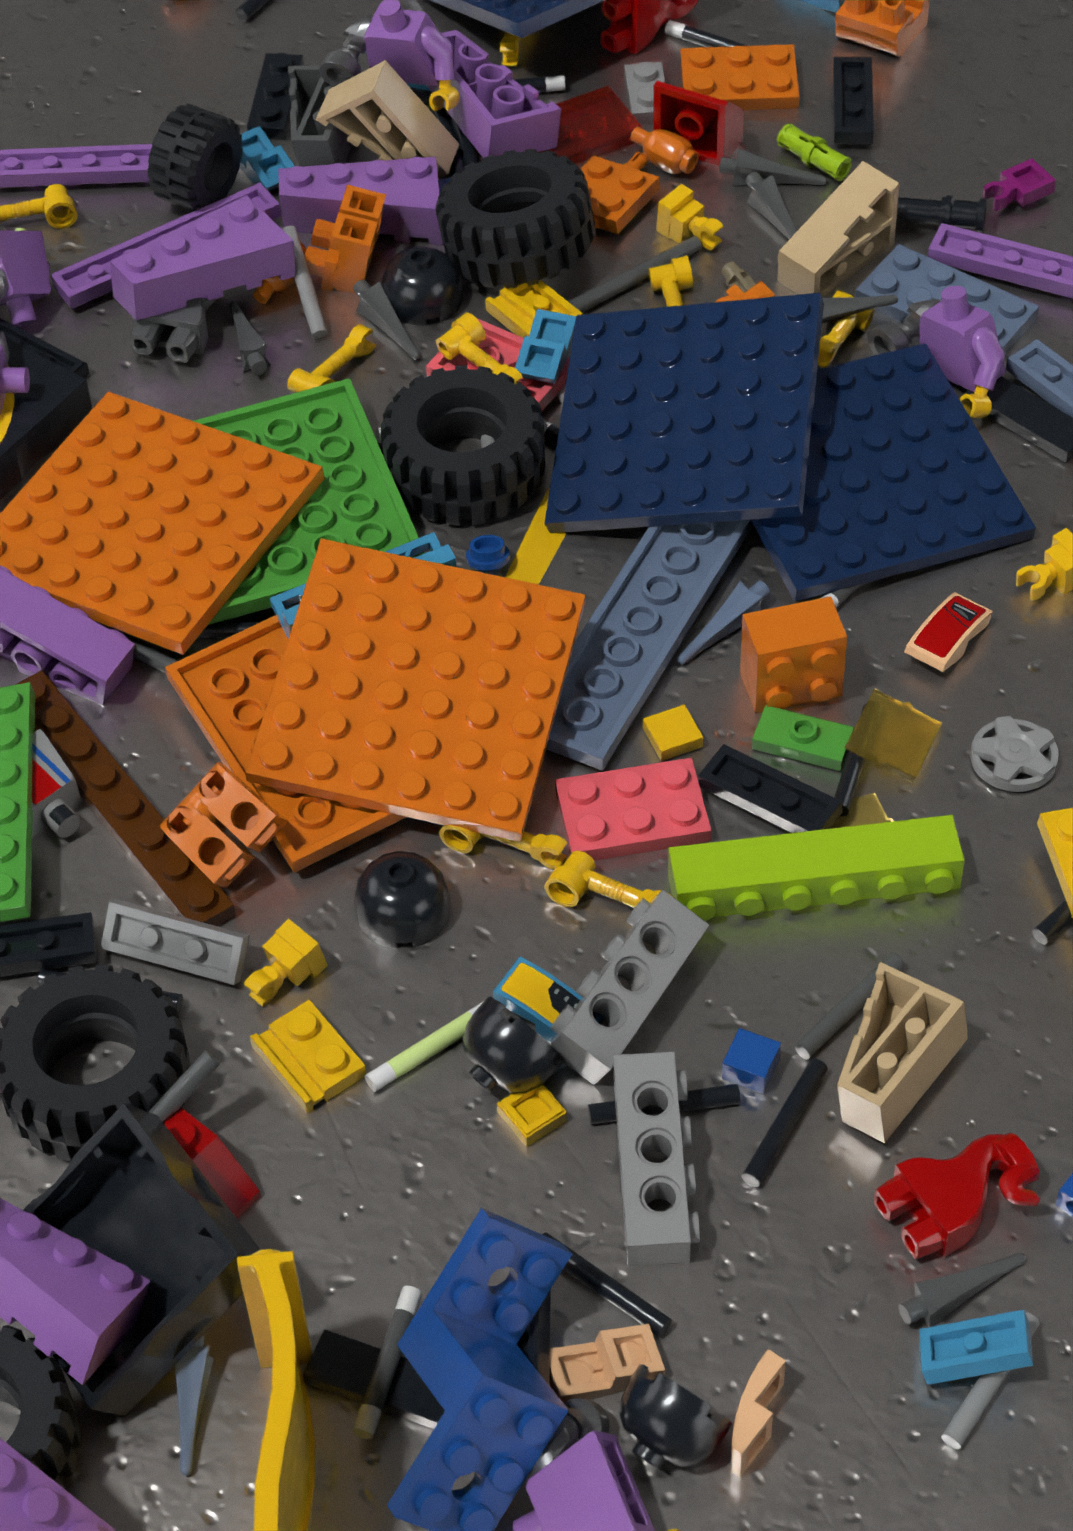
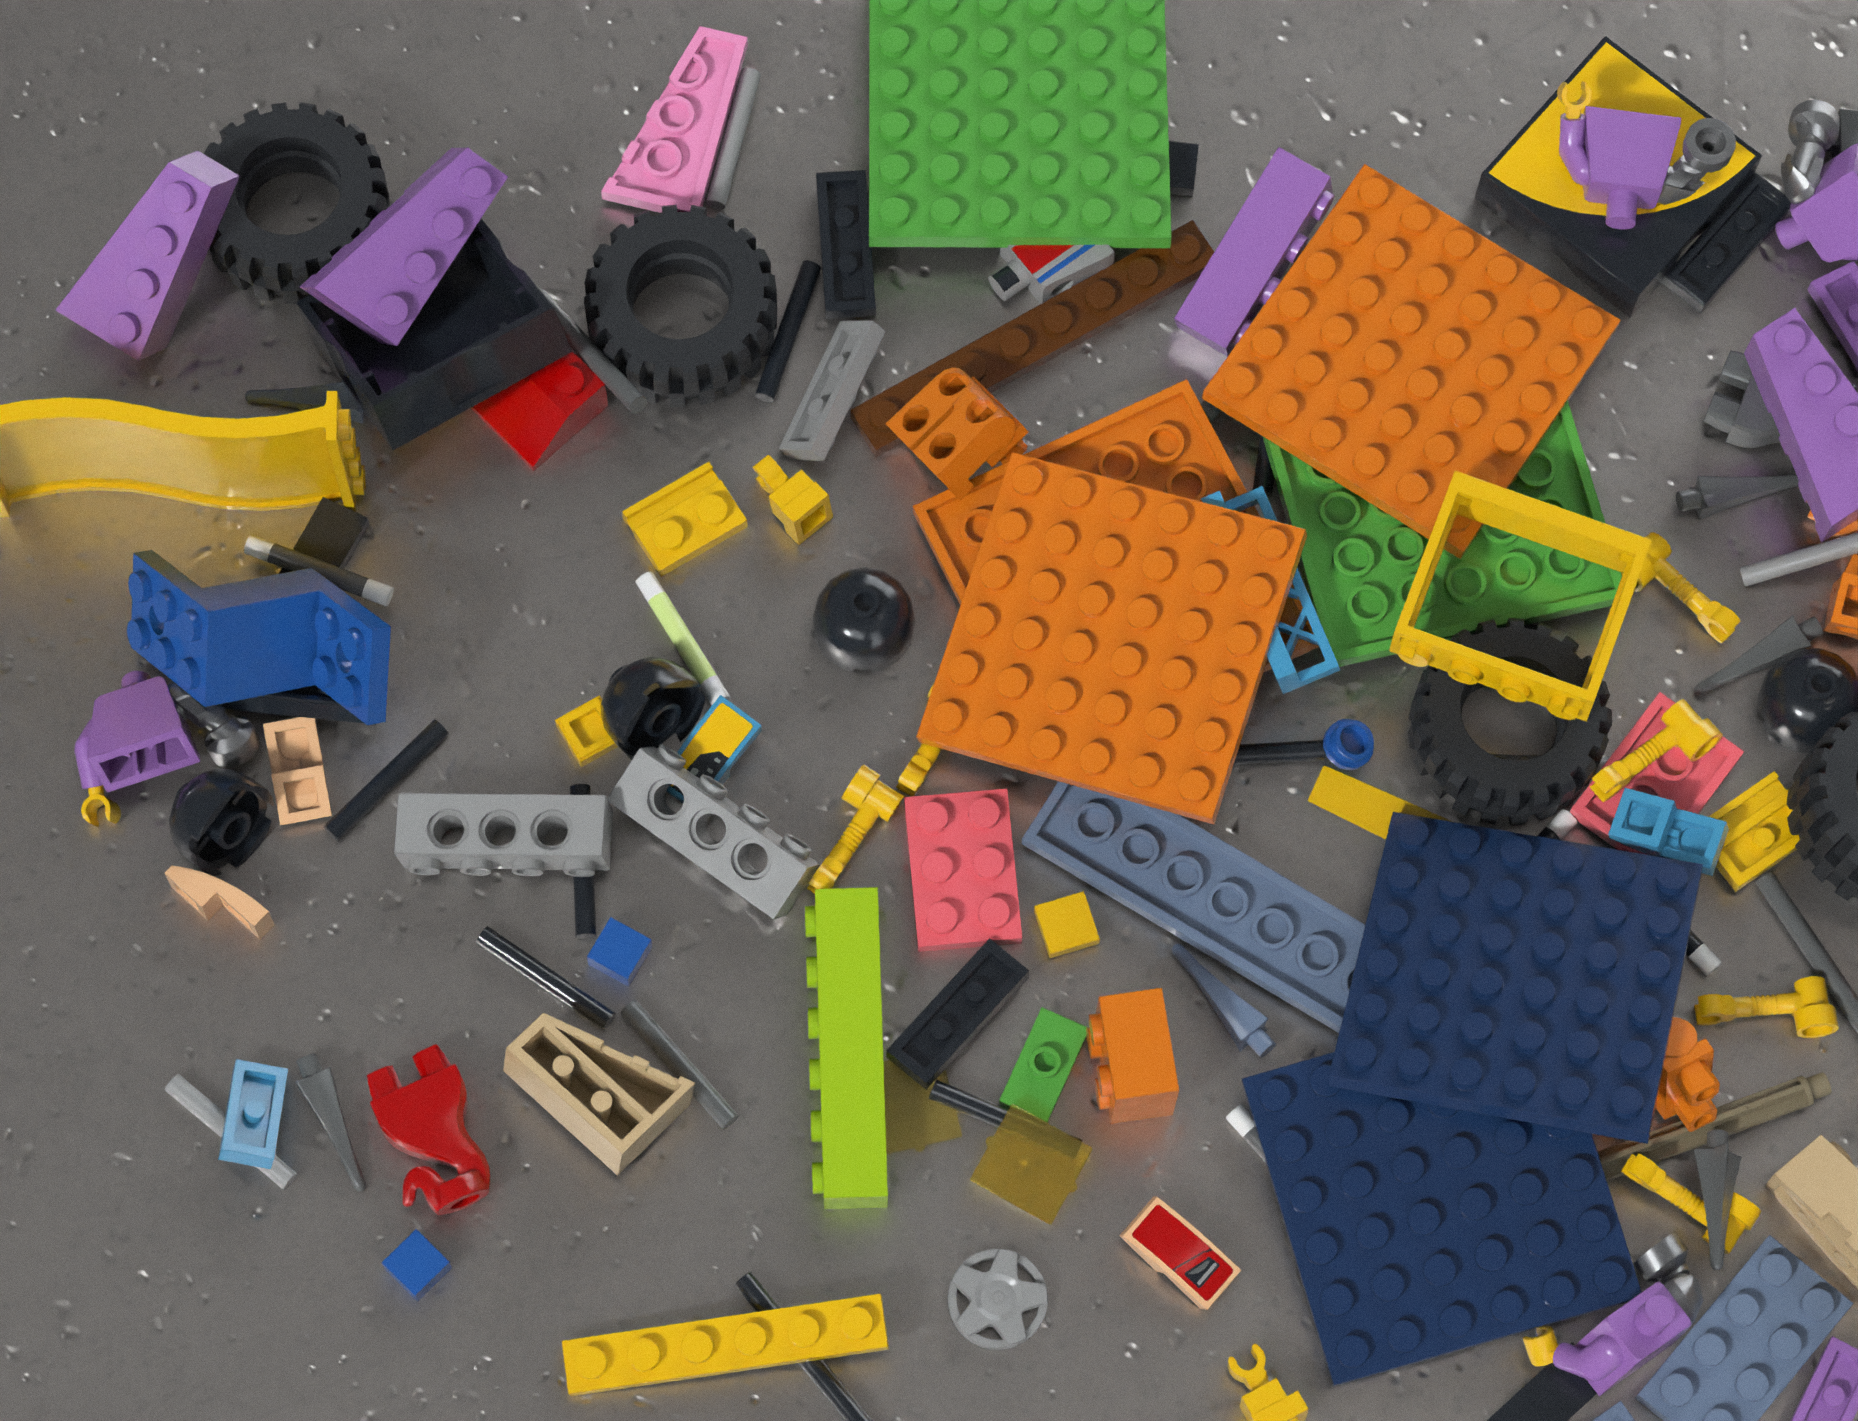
camera: 90 degrees right, 20 degrees up
none -> yellow window [1389,471,1652,722]

